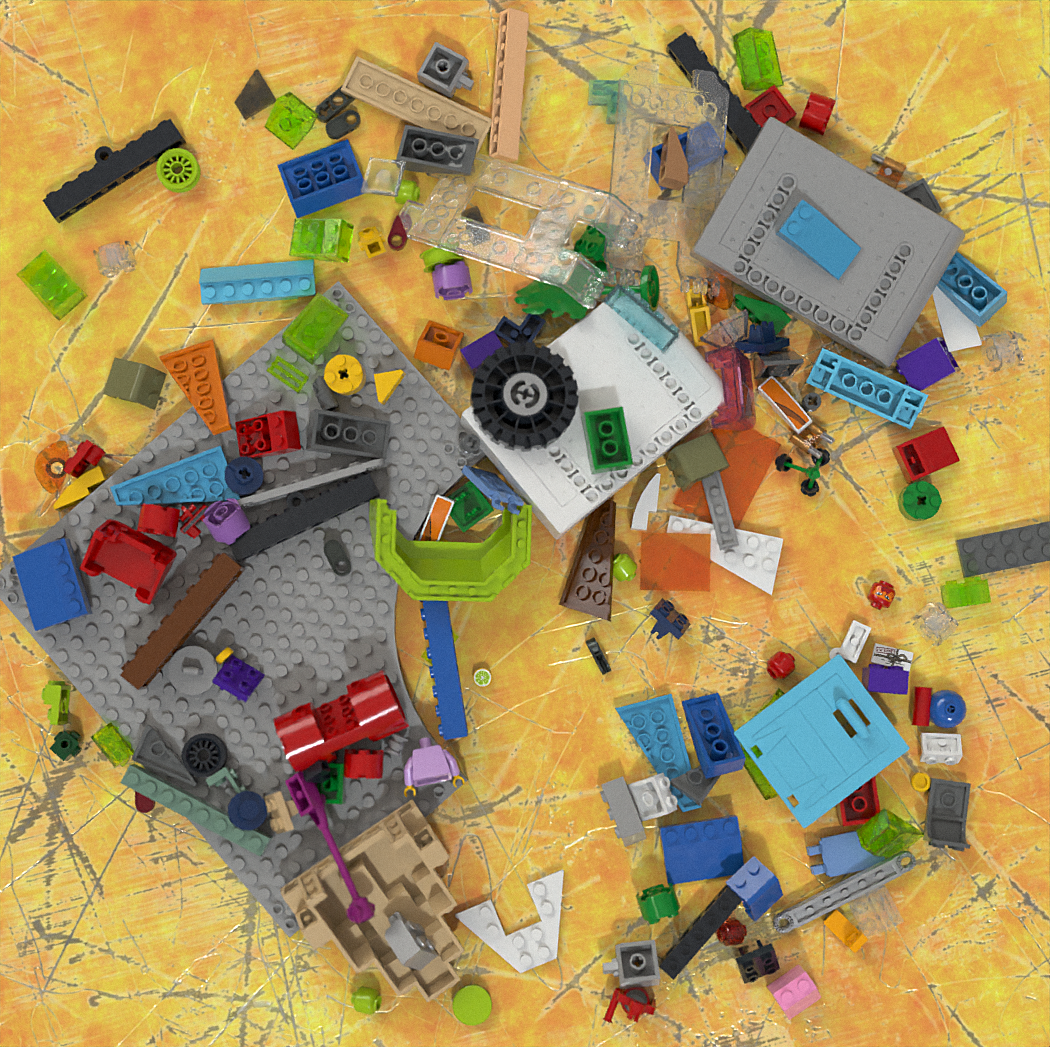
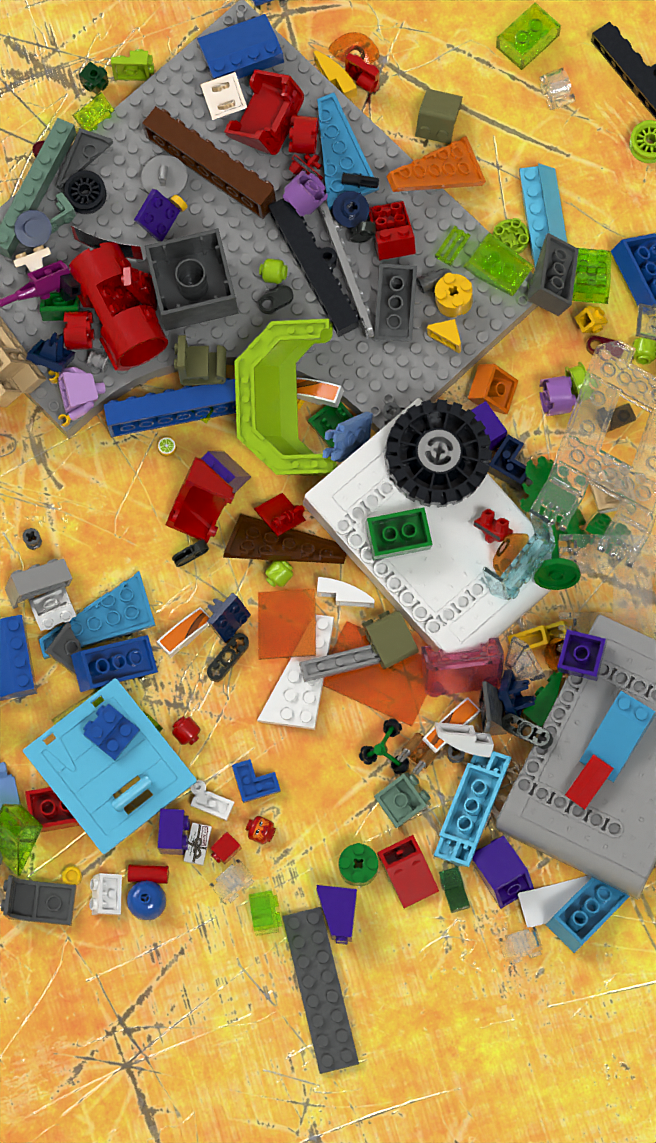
camera: 90 degrees right, 10 degrees down
none -> dark grey bush [23,528,42,550]
none -> dark blue plate [26,332,76,373]
none -> black sticker [71,226,143,260]
none -> blue plate [83,704,140,760]
none -> red wing [121,267,157,311]
none -> dark grey brick [145,228,239,331]
none -> slope [157,607,210,658]
none -> red windscreen [165,457,235,543]
none -> olive piece [174,335,226,386]
none -> plate [200,72,247,120]
none -> slope [201,451,251,493]
none -> pearl dark grey beam [207,633,249,682]
none -> red brick [210,832,242,865]
none -> blue plate [232,759,281,803]
none -> red hinge [254,493,306,536]
none -> lime head [259,258,288,284]
none -> dark purple slope [316,885,357,945]
none -> black axle [341,172,379,188]
none -> pearl dark grey piece [350,222,376,243]
none -> sand green plate [374,773,431,828]
none -> white slope [434,722,494,757]
none -> clear green slope [439,867,470,913]
none -> red hips [473,509,513,543]
none -> lime tile [493,218,530,255]
none -> clear orange piece [493,533,529,580]
none -> pearl dark grey beam [501,714,553,749]
none -> dark grey slope [528,233,579,316]
none -> dark purple brick [557,629,607,681]
none -> red piece [565,754,614,810]

